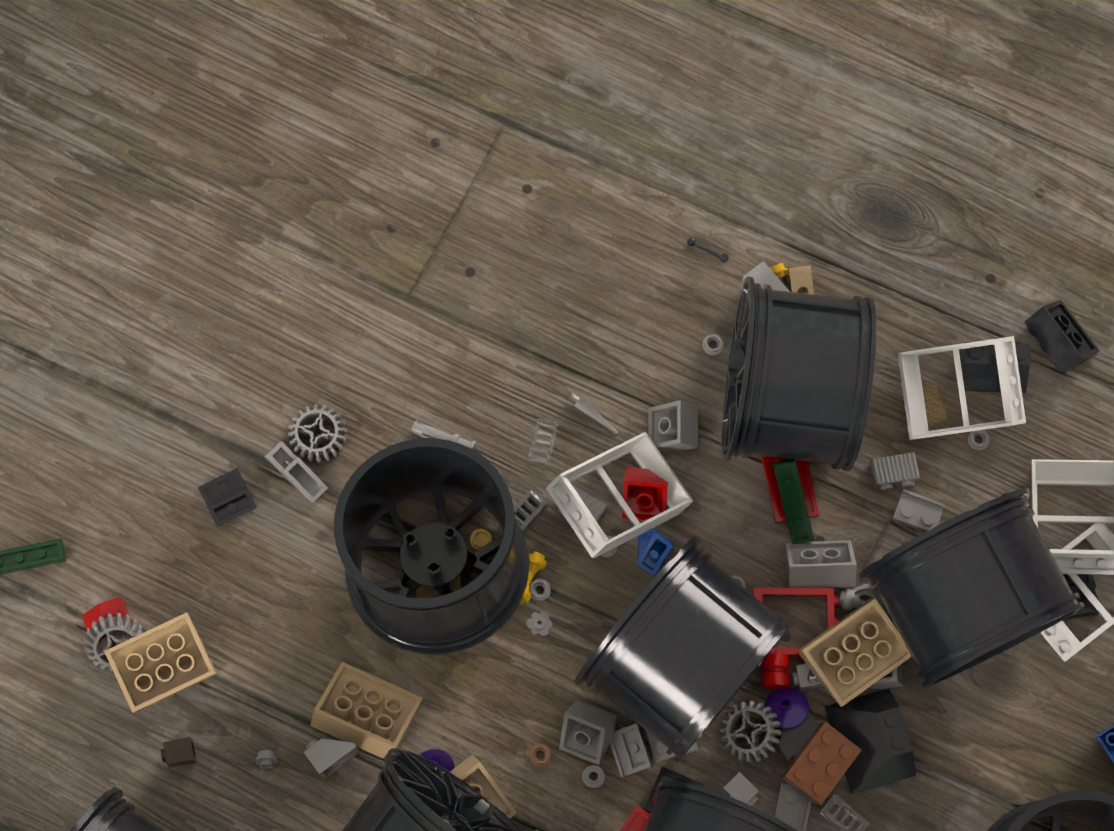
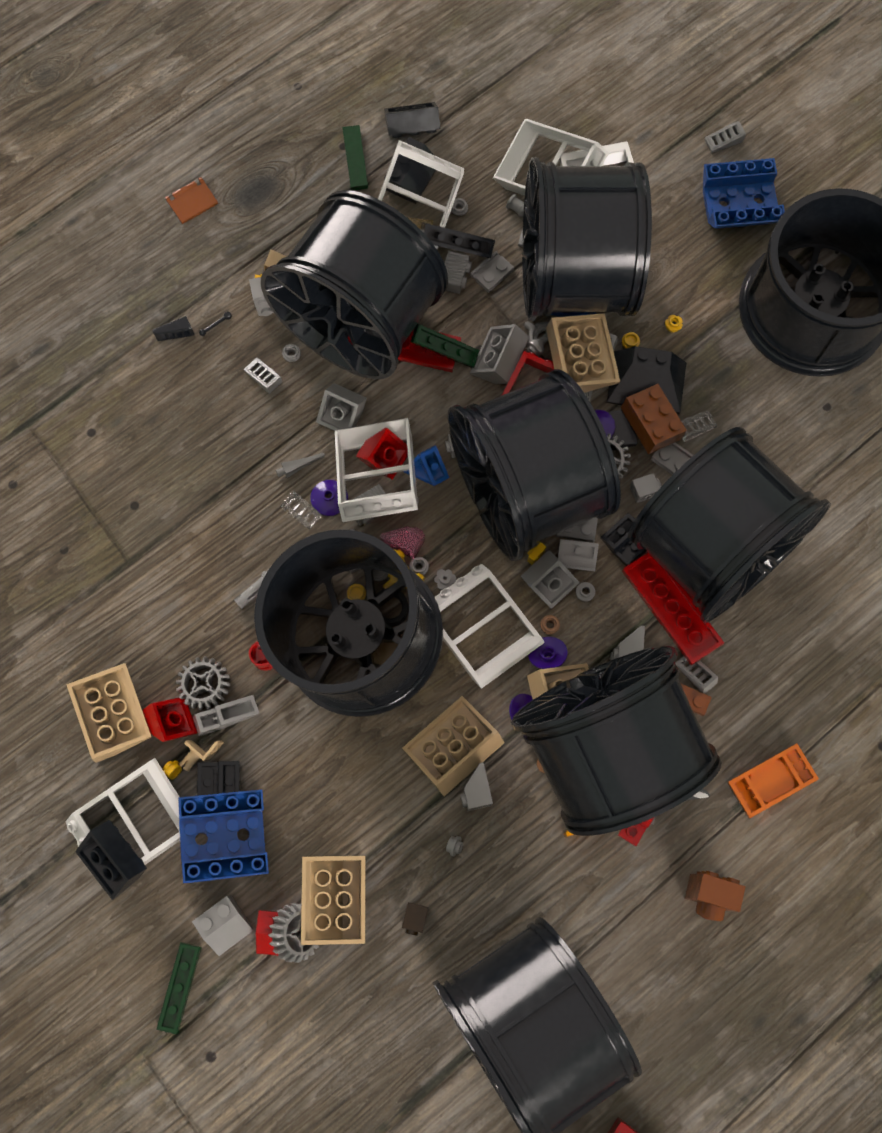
camera: 65 degrees left, 0 degrees up
none -> tan slope [66,663,152,763]
none -> white window [66,758,180,865]
none -> black slope [75,820,147,900]
none -> red slope [142,698,198,742]
none -> black slope [152,316,195,341]
none -> yellow plate [163,760,182,780]
none -> dark orange piece [165,177,218,224]
none -> blue slope [178,789,269,884]
none -> tan bracket [179,740,224,772]
none -> light grey slope [192,895,254,956]
none -> light grey slope [244,358,282,394]
none -> dark purple dish [310,480,348,516]
none -> dark green tile [342,125,368,191]
none -> clear pink slope [380,526,425,559]
none -> black brick [420,222,495,258]
none -> white window [435,564,545,689]
none -> yellow plate [527,542,547,565]
none -> dark purple dish [528,637,568,669]
none -> yellow plate [621,332,640,349]
none -> yellow plate [665,315,683,332]

